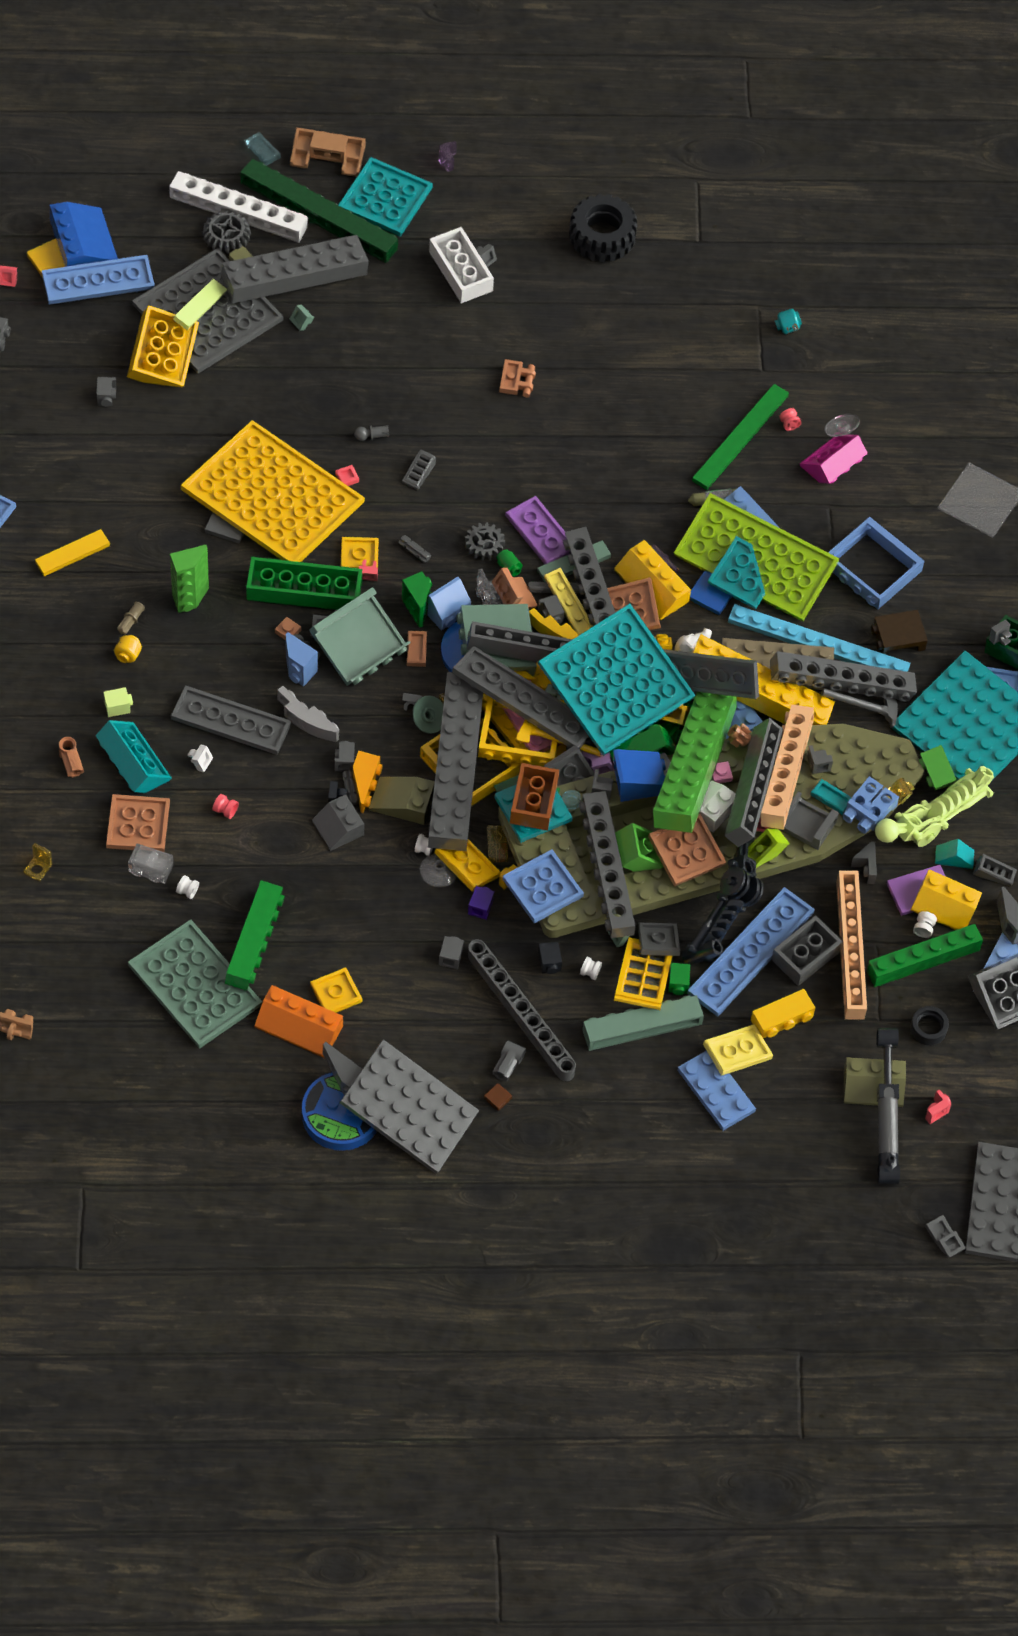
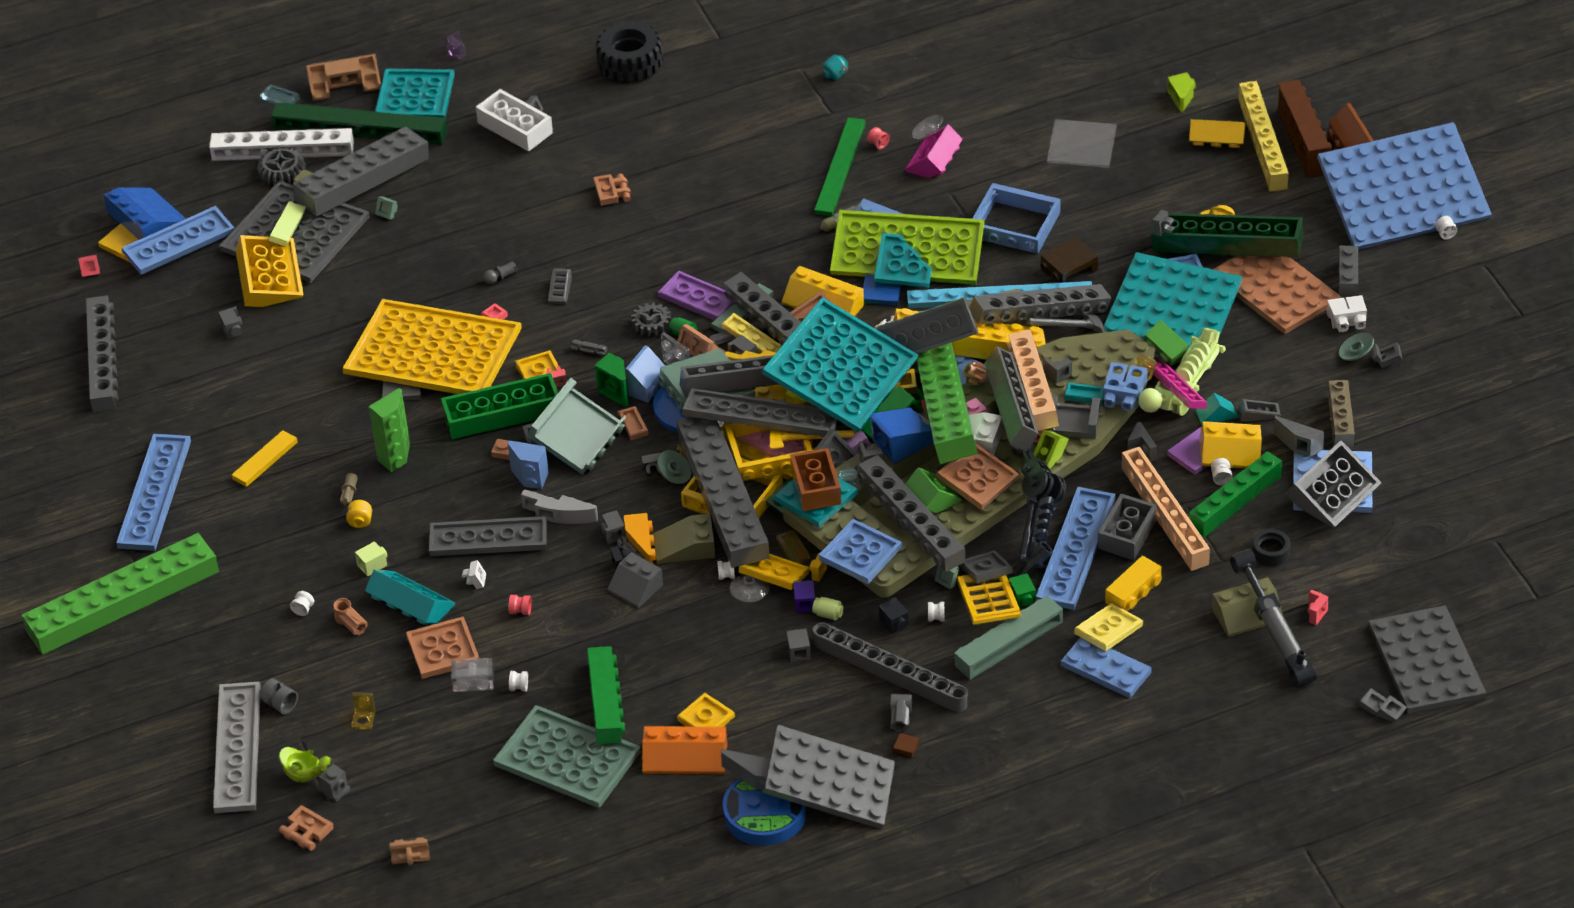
camera: 15 degrees left, 15 degrees down
none -> white wheel [290,591,314,616]
none -> yellowish green brick [812,597,843,620]
none -> dark pink tile [1150,353,1207,409]

